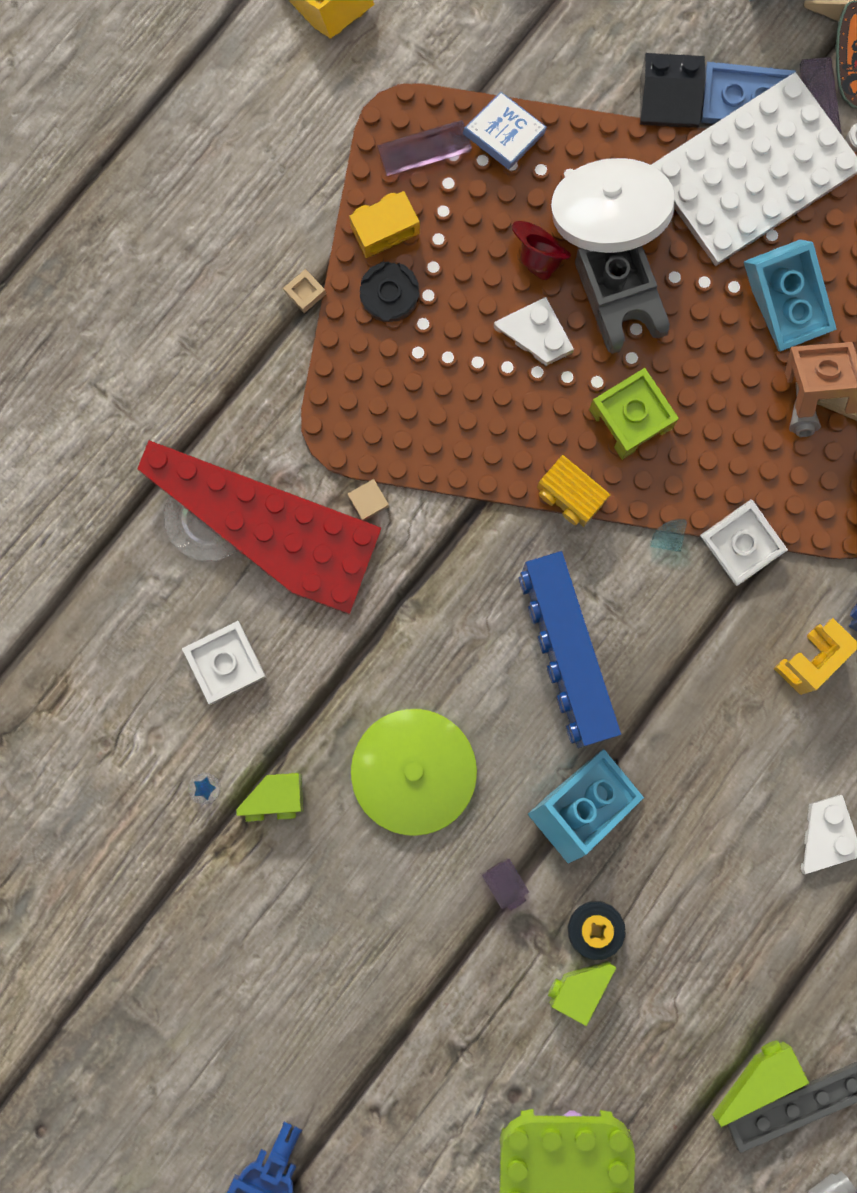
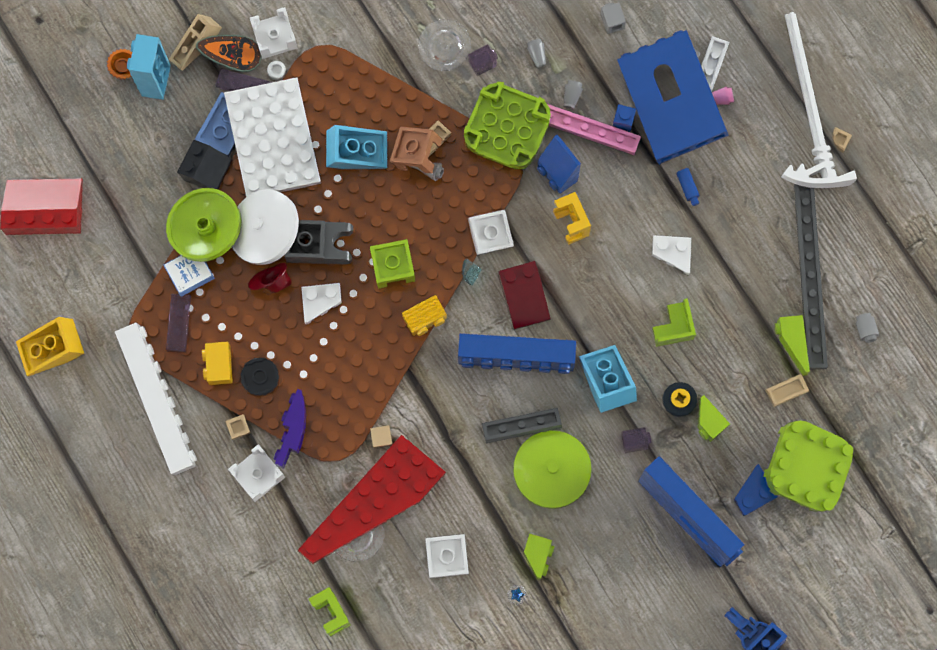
camera: 70 degrees left, 5 degrees down
none -> white brick [115,323,197,475]
none -> lime dish [166,188,241,262]
none -> white panel [228,444,285,502]
none -> dark purple slope [273,389,306,469]
none -> lime panel [309,587,351,637]
none -> dark grey plate [482,408,562,444]
none -> dark red slope [498,261,551,330]
none -> blue panel [638,456,745,567]
none -> lime panel [652,298,696,347]
none -> blue wing [734,464,778,516]
none -> tan tile [765,374,809,407]

